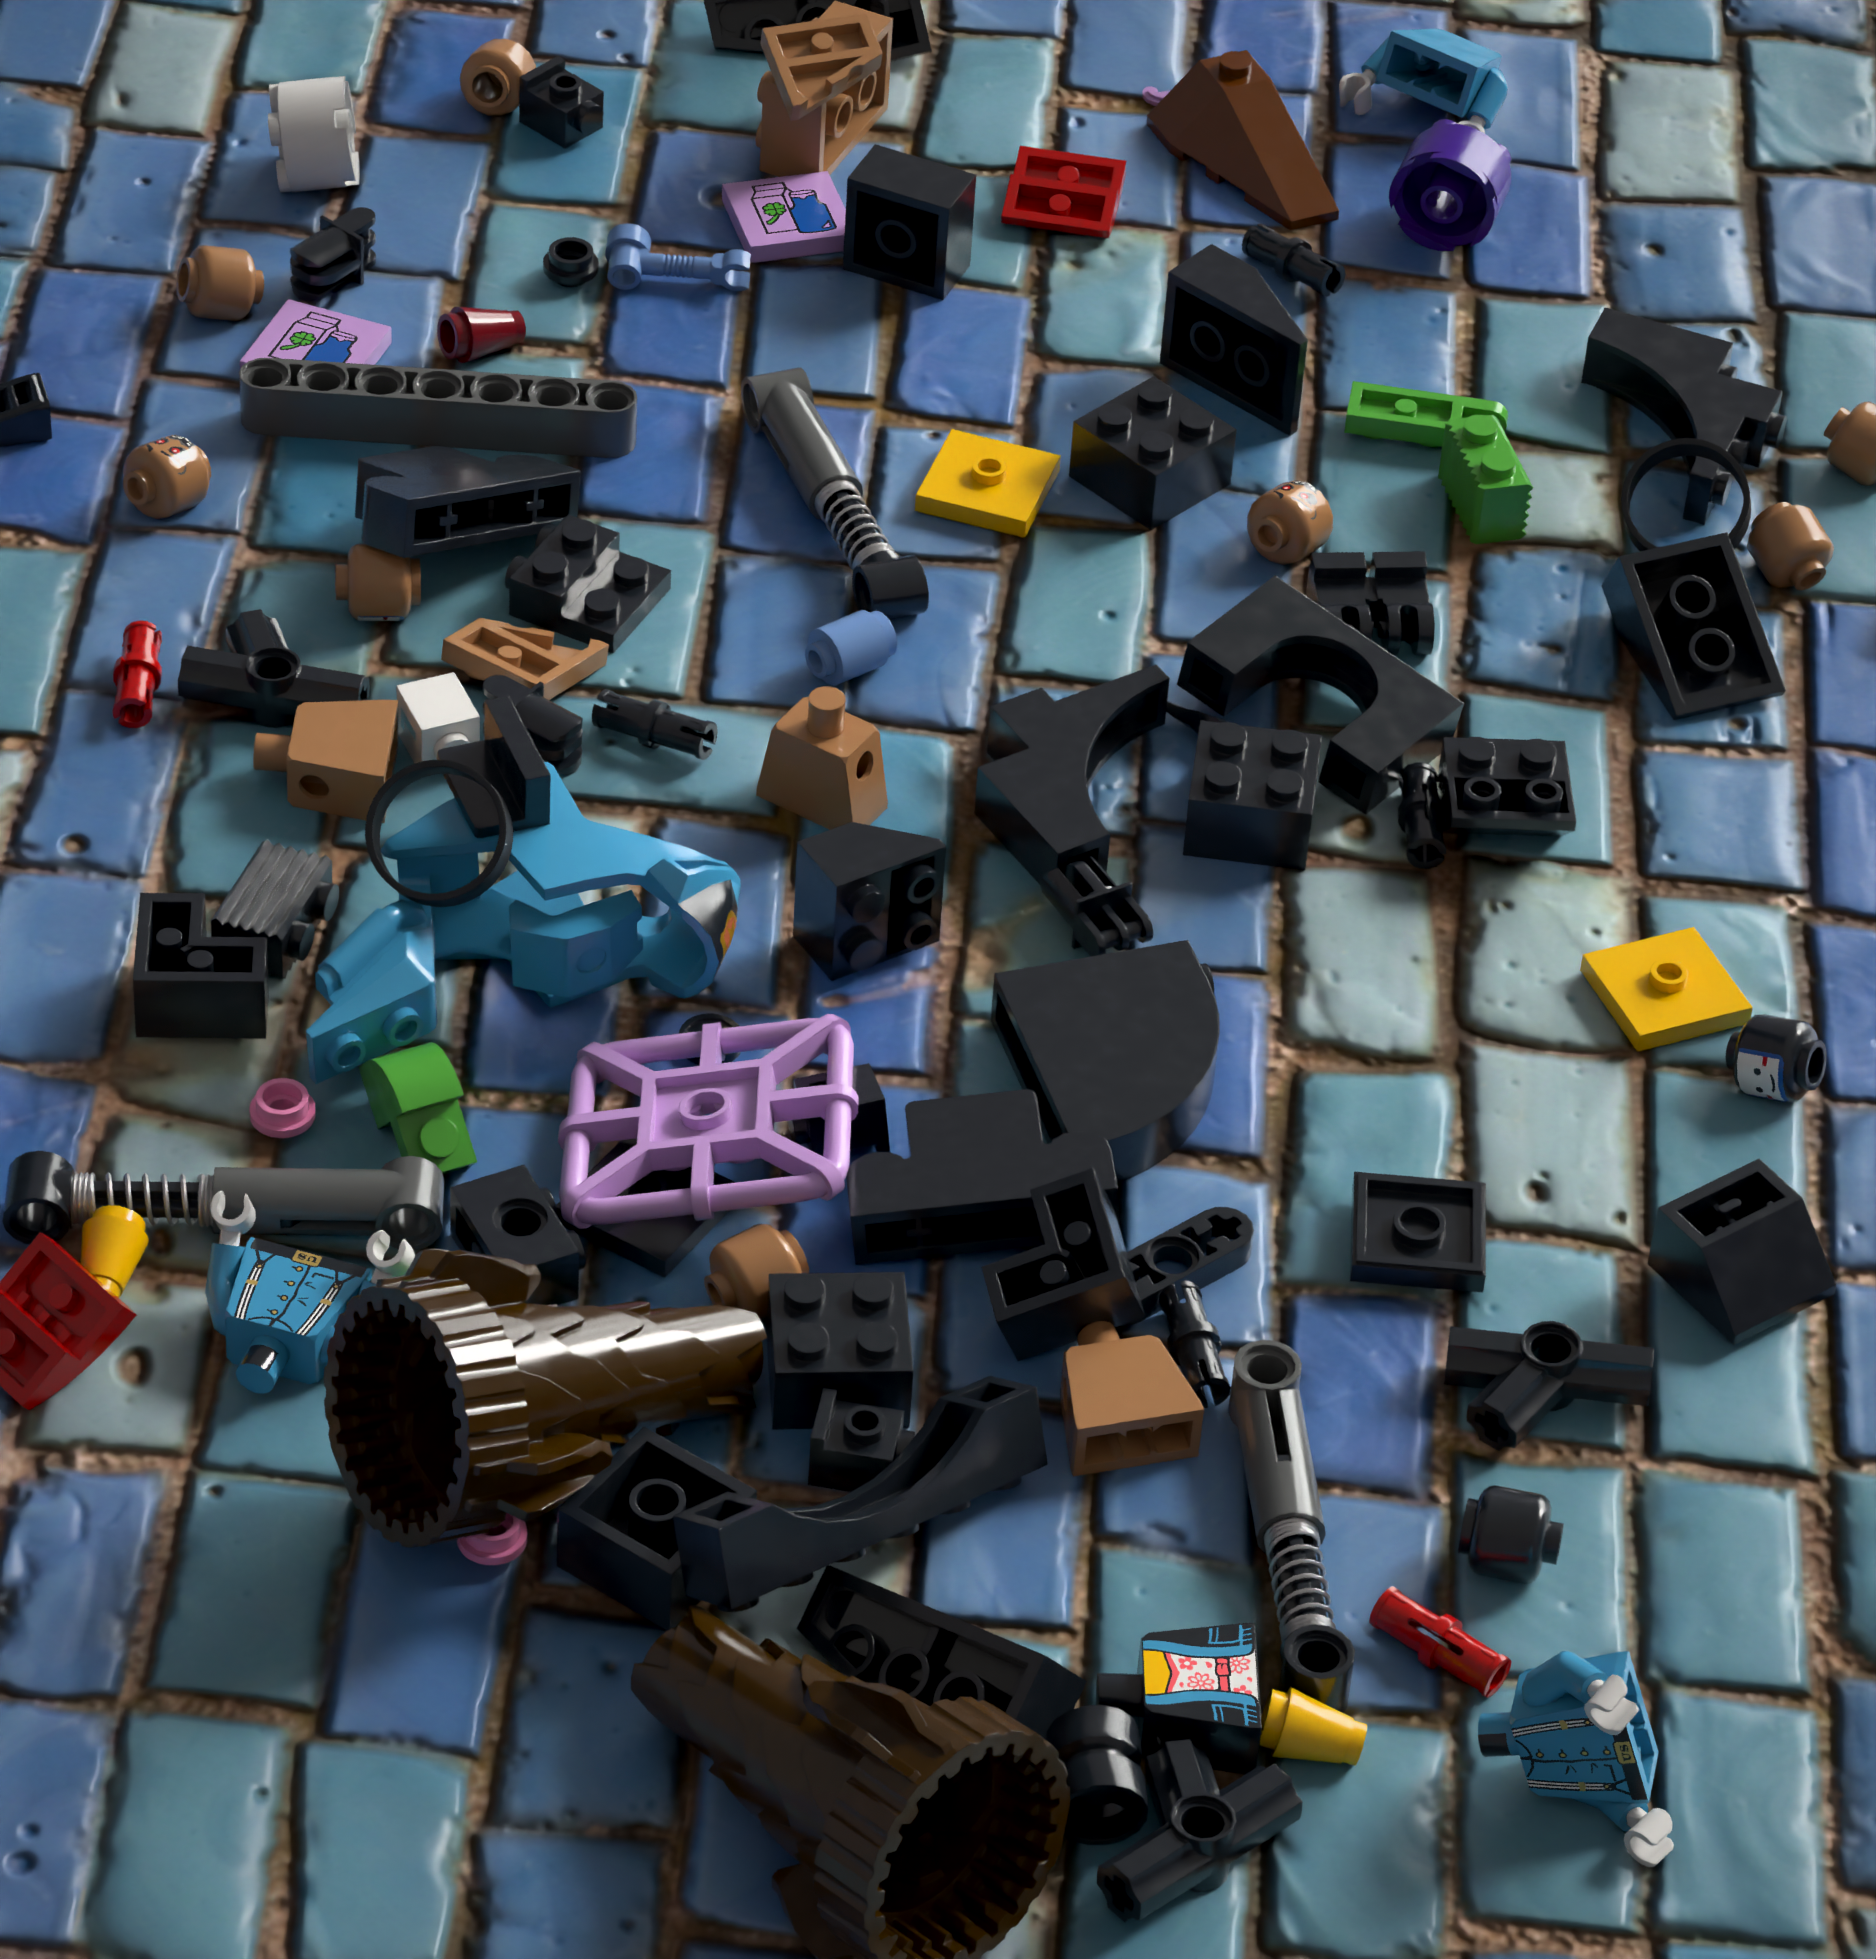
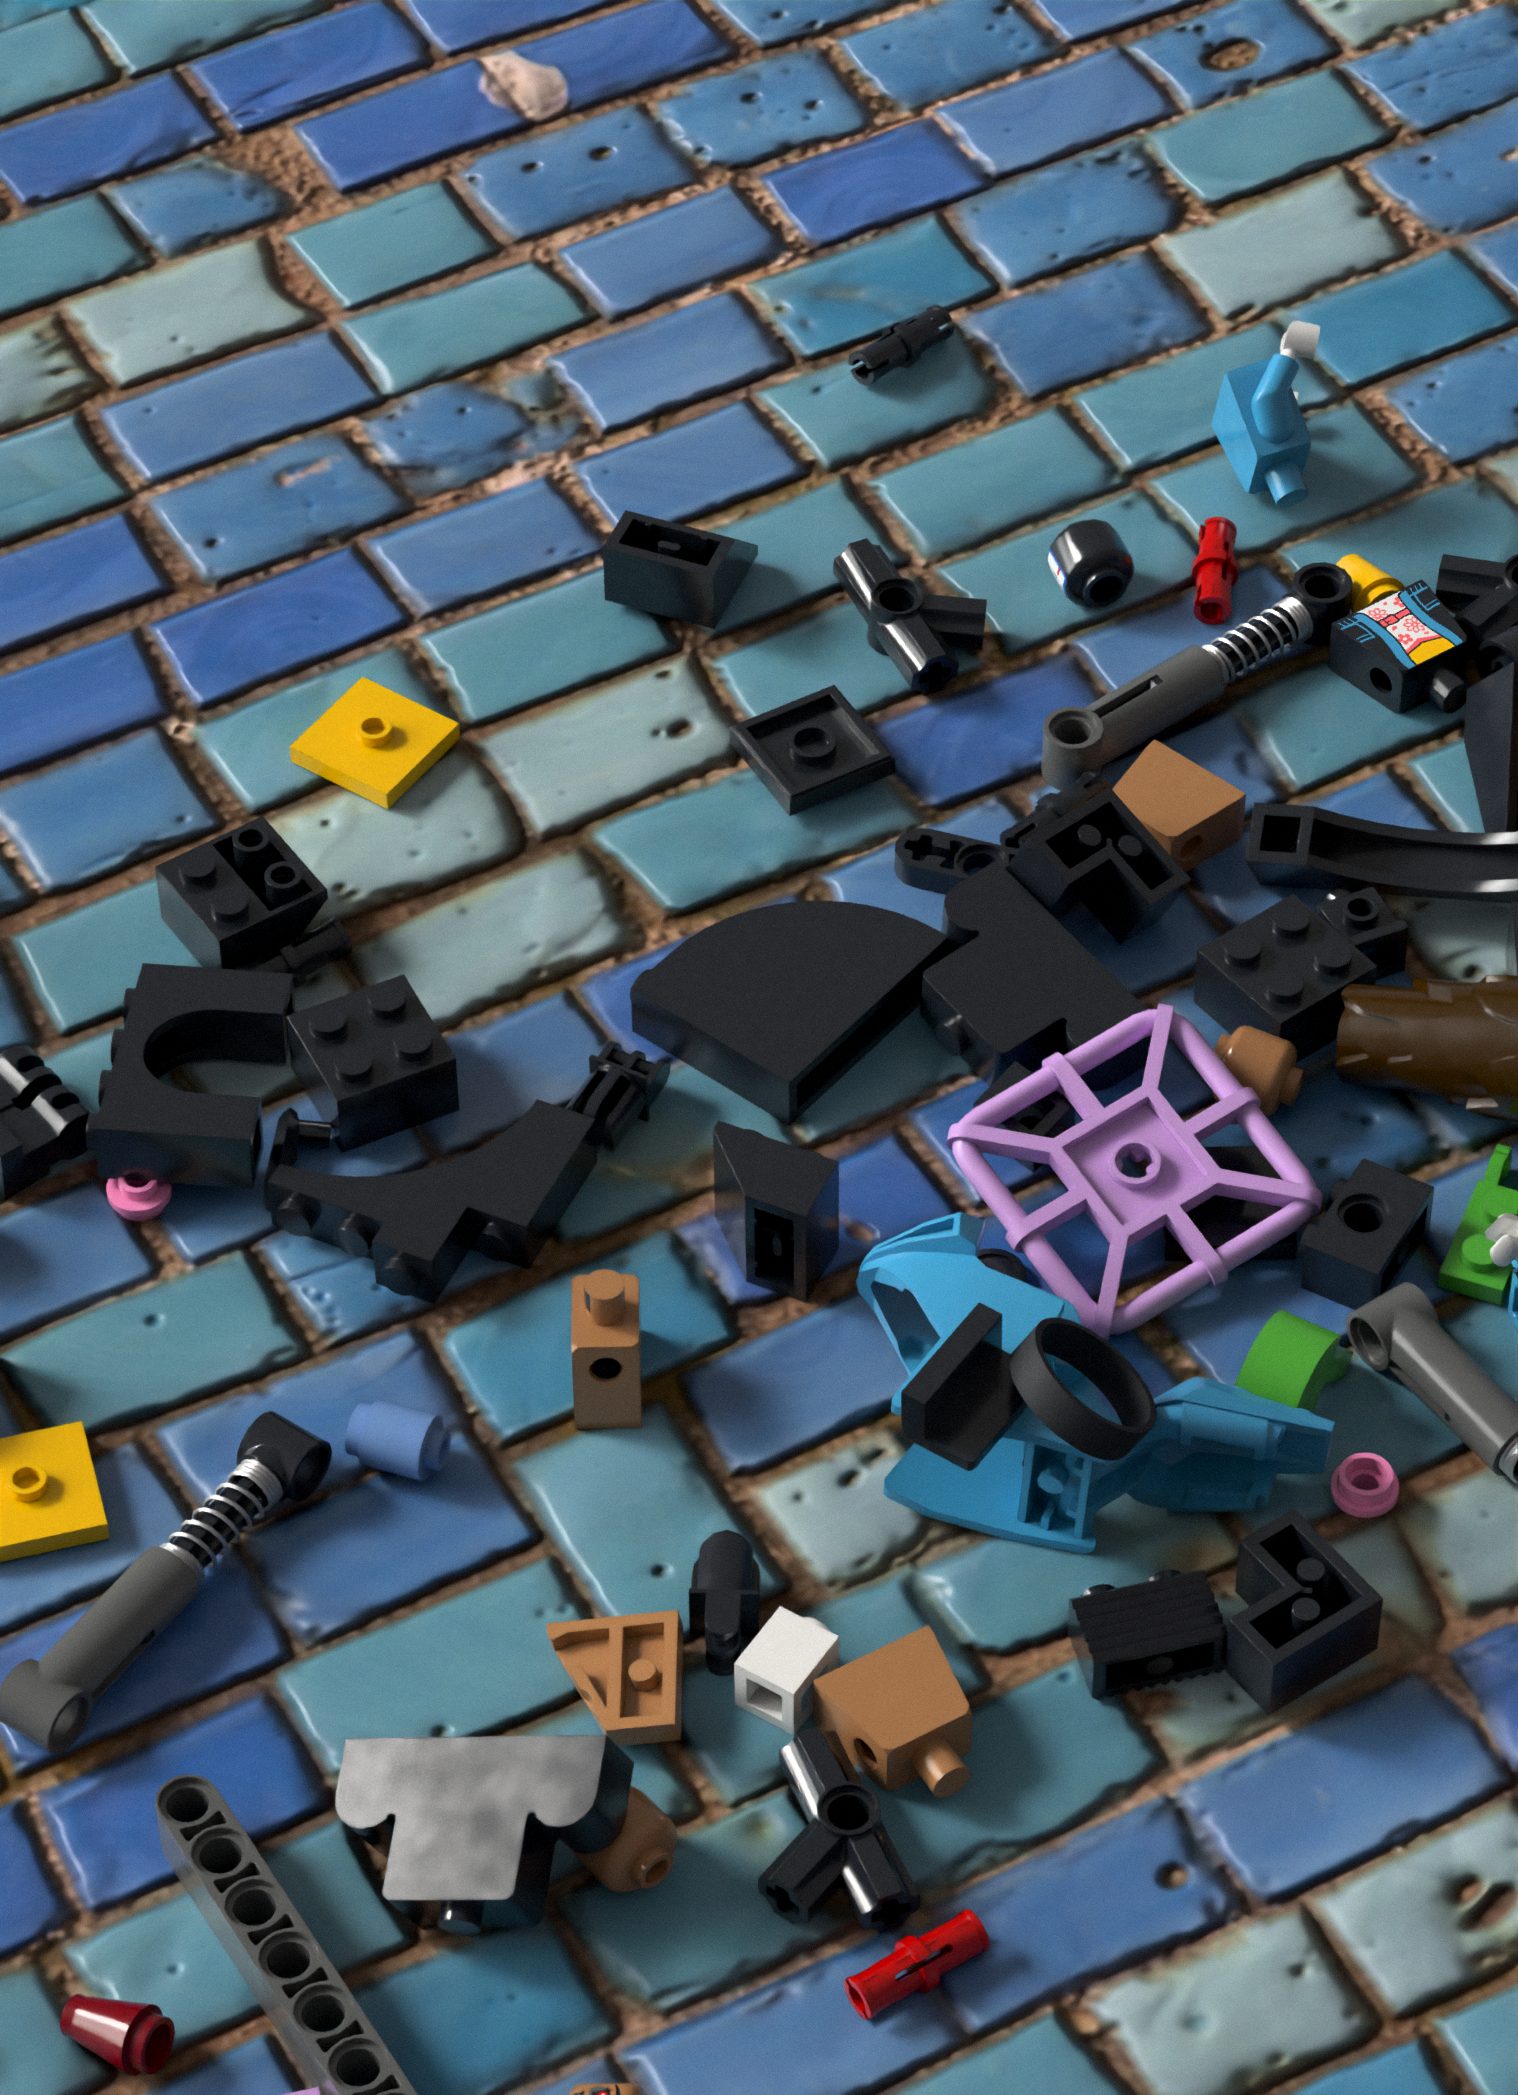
camera: 120 degrees left, 5 degrees up
black plate [505,514,671,653] -> none
black pin [592,689,718,760] -> none
black head [1725,1014,1827,1102] -> none

